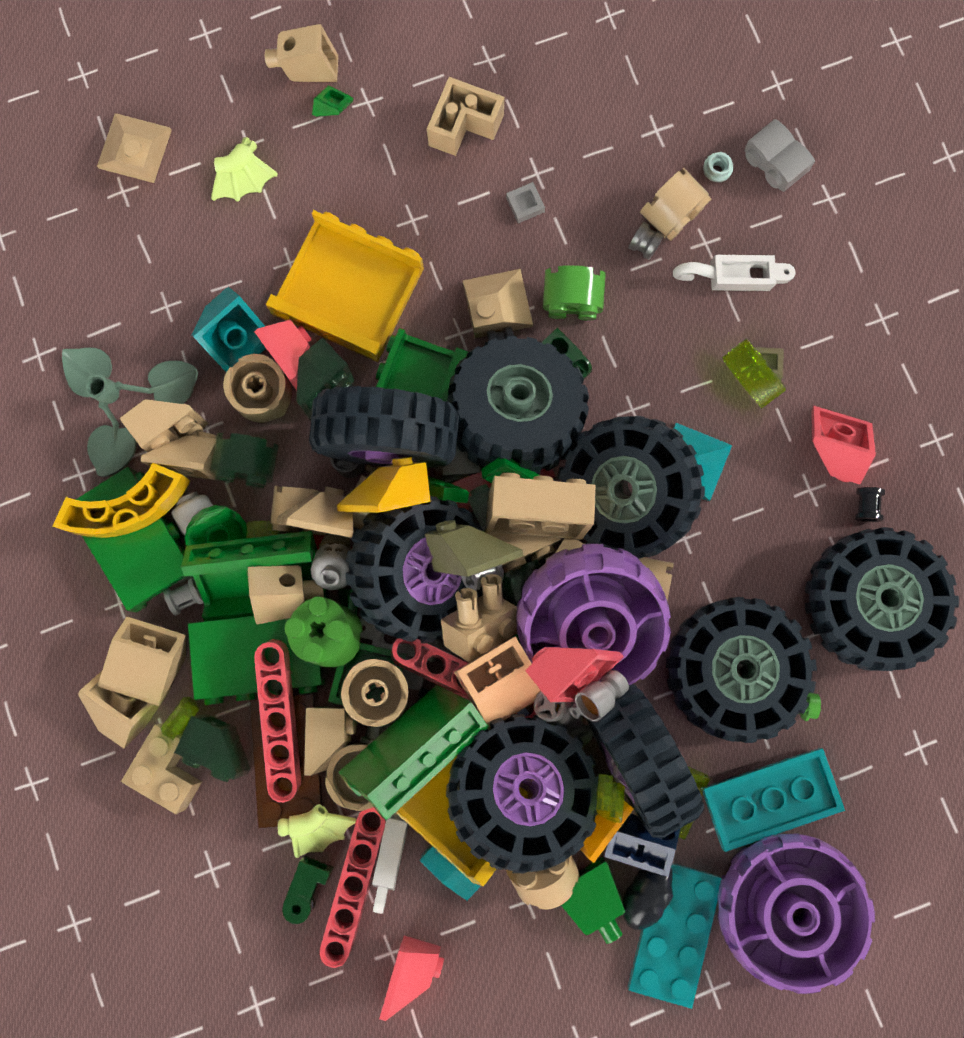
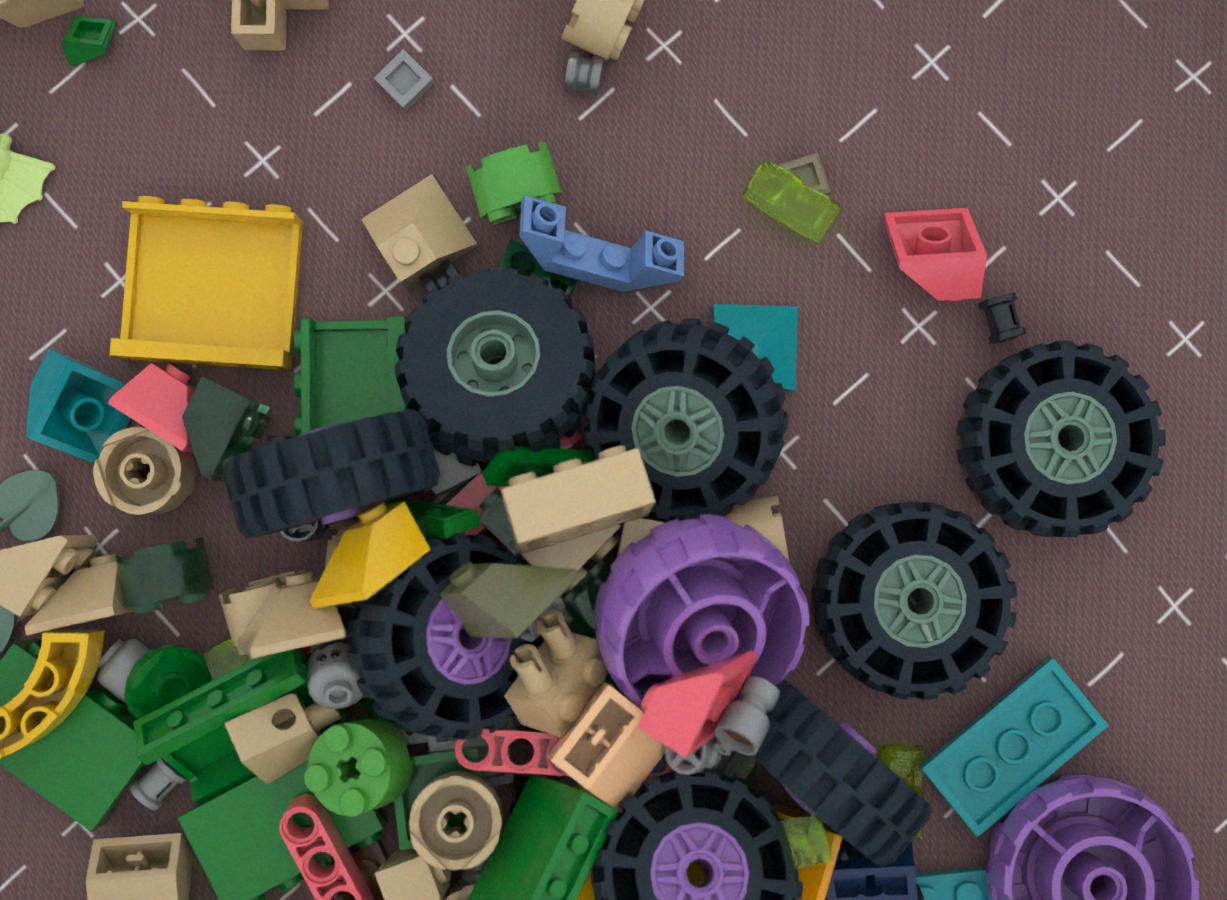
camera: 25 degrees left, 5 degrees up
white piece [673,255,795,291] -> none
bright green plate [798,693,821,721] -> none
none -> medium blue slope [519,195,684,292]

